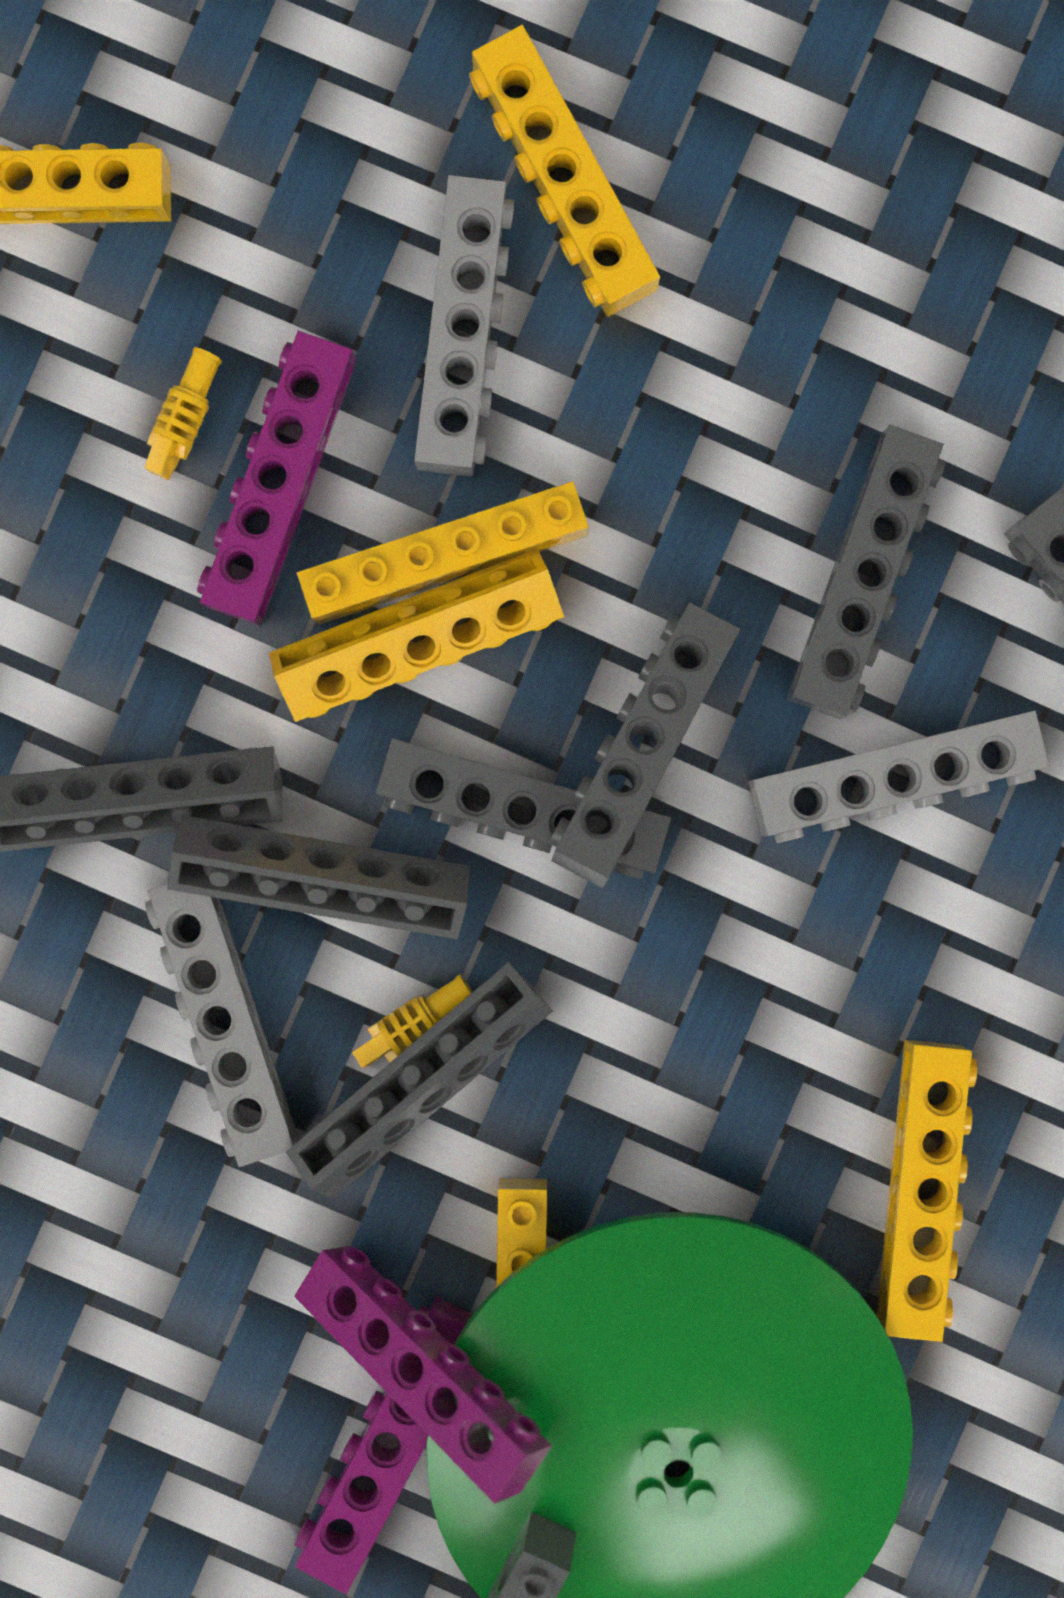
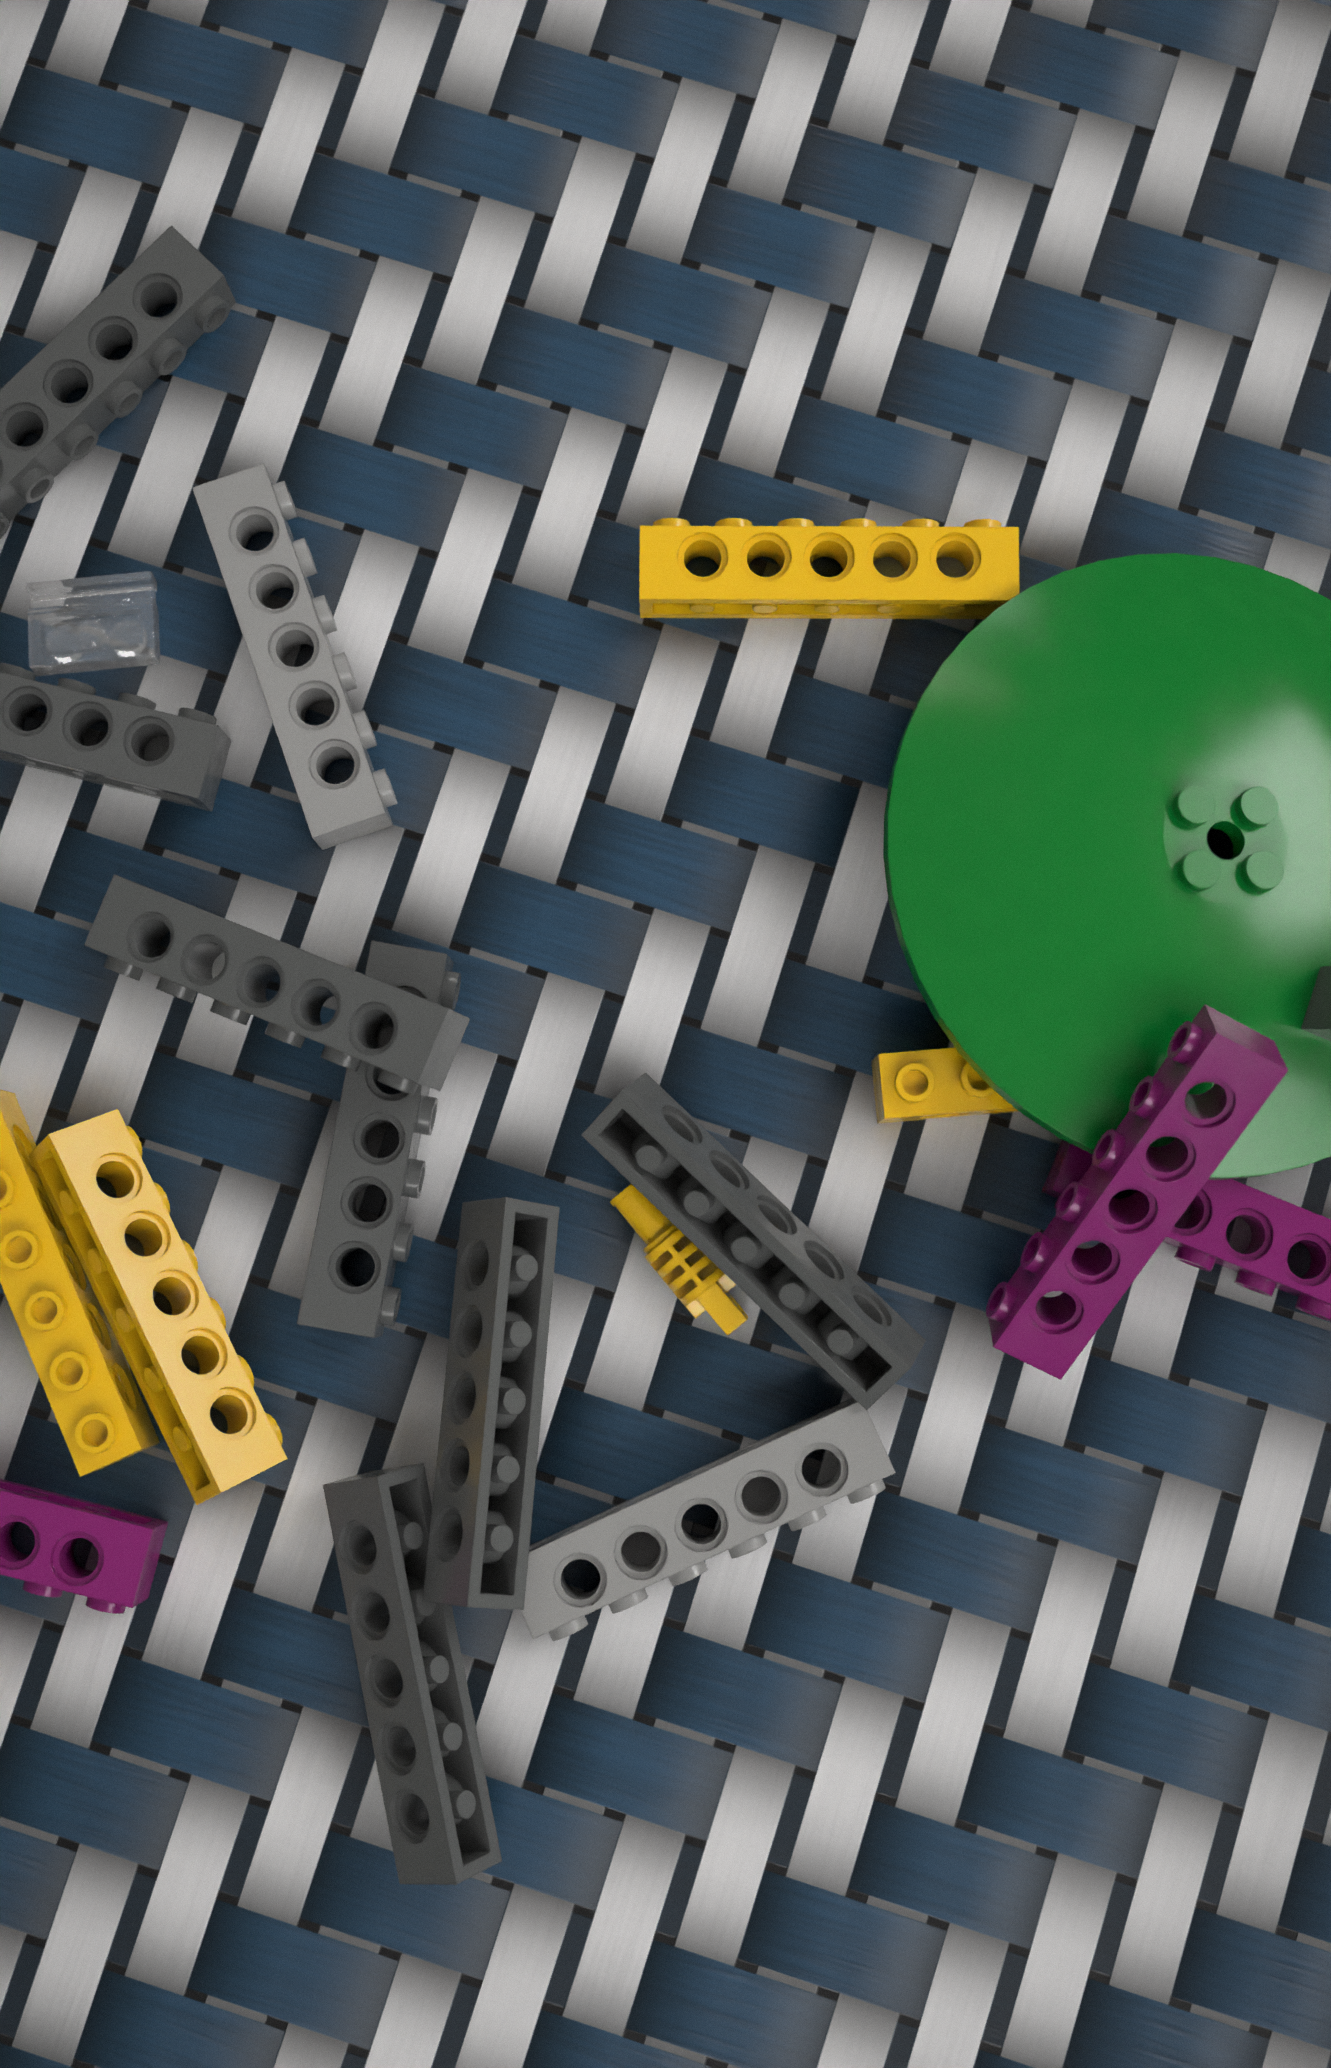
camera: 90 degrees left, 5 degrees down
none -> clear plate [27,571,161,676]

